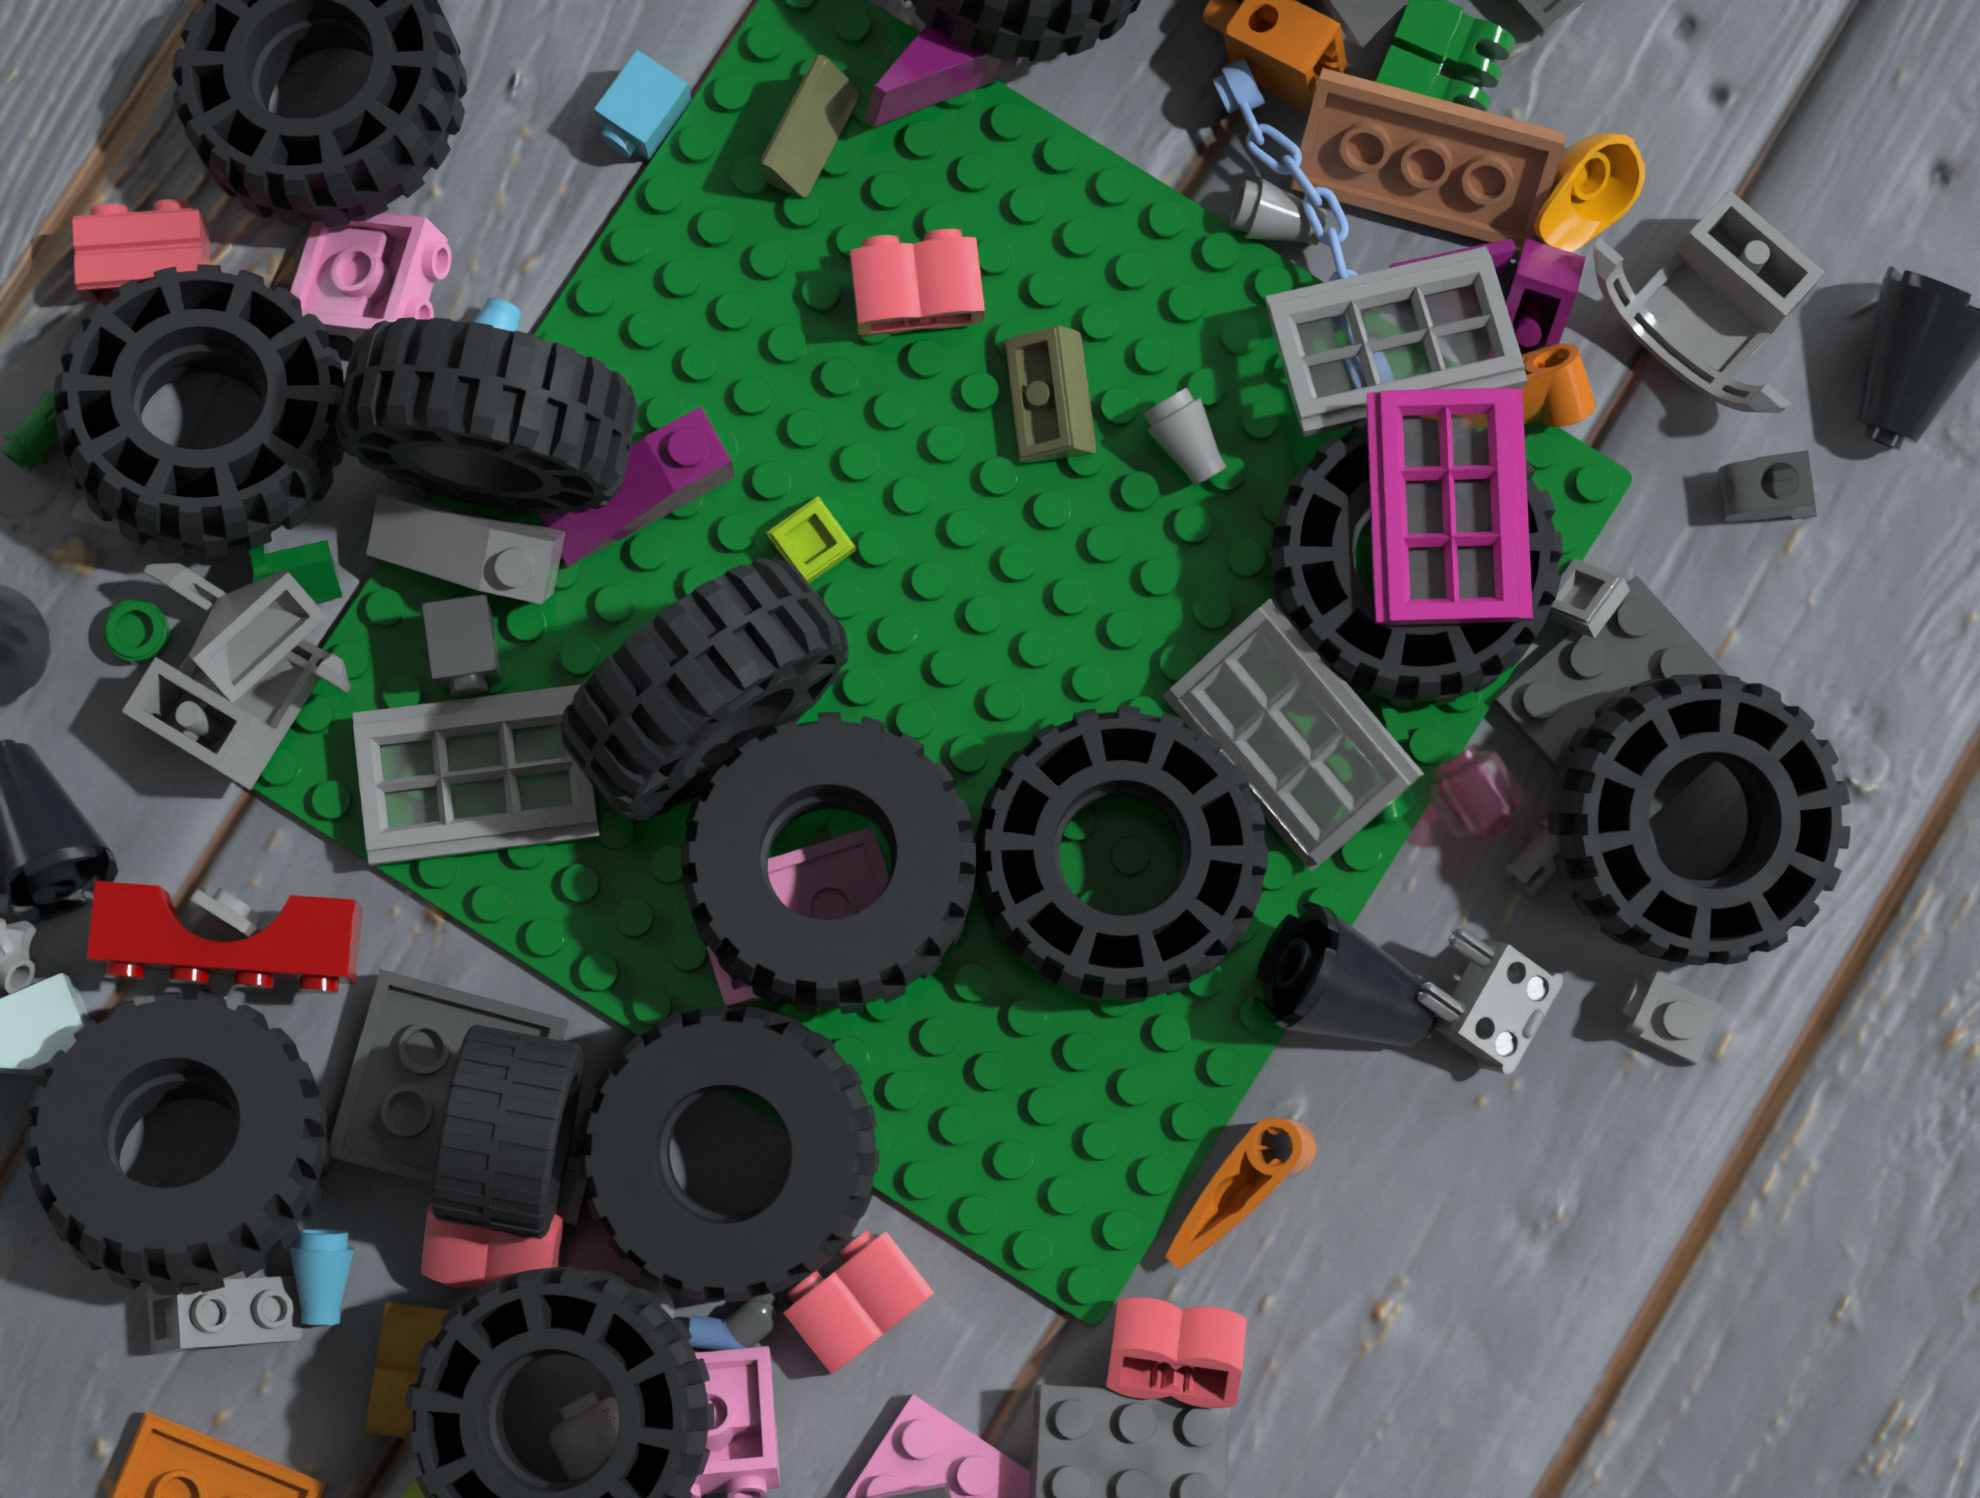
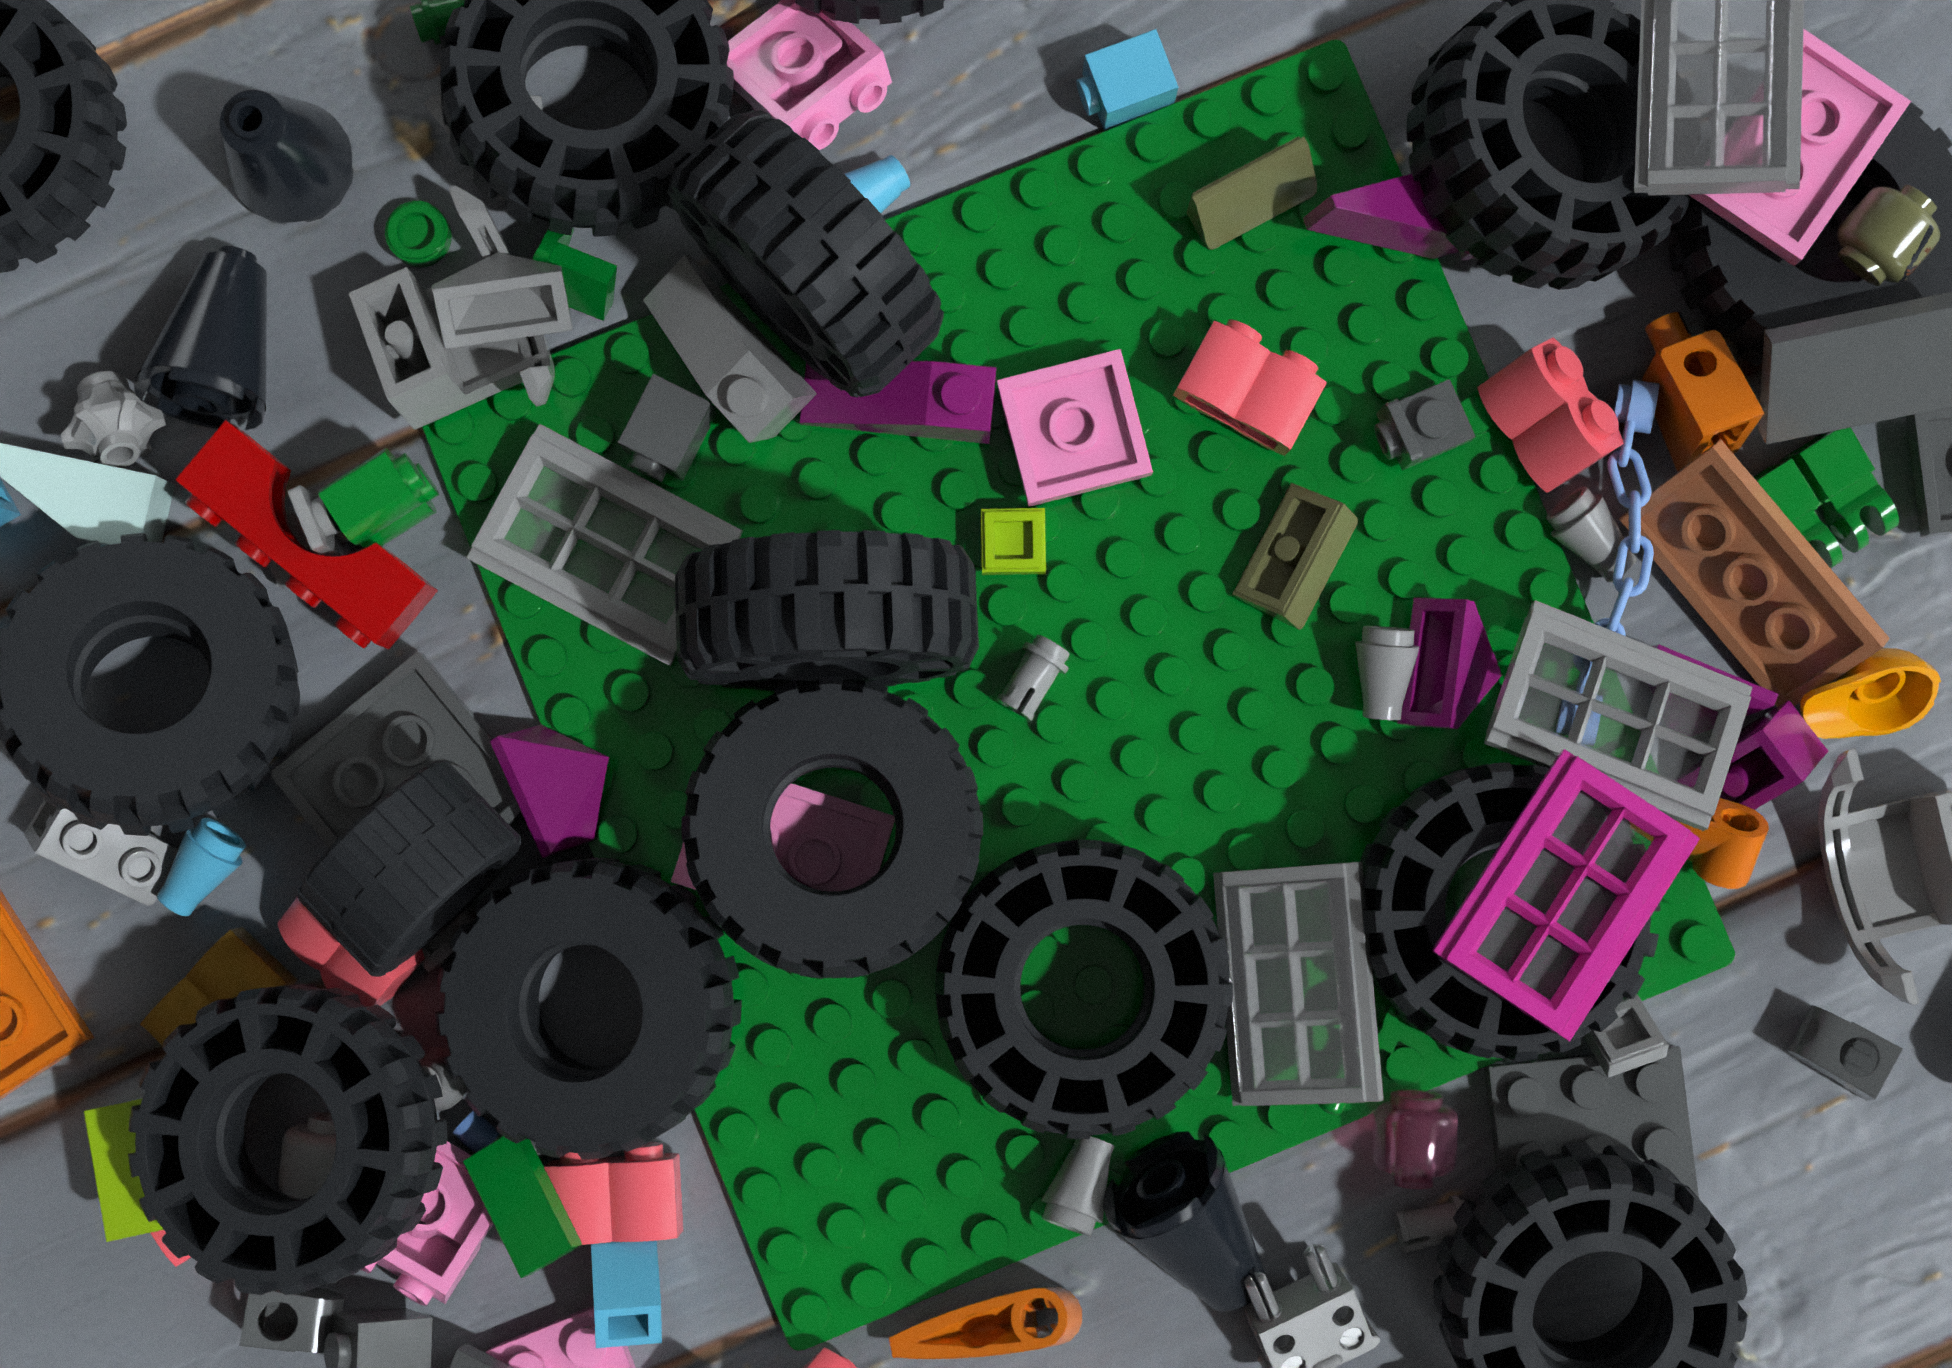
camera: 35 degrees right, 5 degrees up
none -> green brick [318,448,439,549]
none -> green tile [463,1136,582,1278]
none -> magenta slope [490,725,609,858]
none -> medium azure brick [591,1241,662,1348]
none -> bright pink plate [996,349,1153,507]
none -> light grey pin [996,634,1070,721]
none -> light grey cone [1041,1136,1114,1236]
none -> dark grey bracket [1374,379,1476,471]
none -> magenta slope [1397,598,1502,729]
none -> coral brick [1477,337,1624,493]

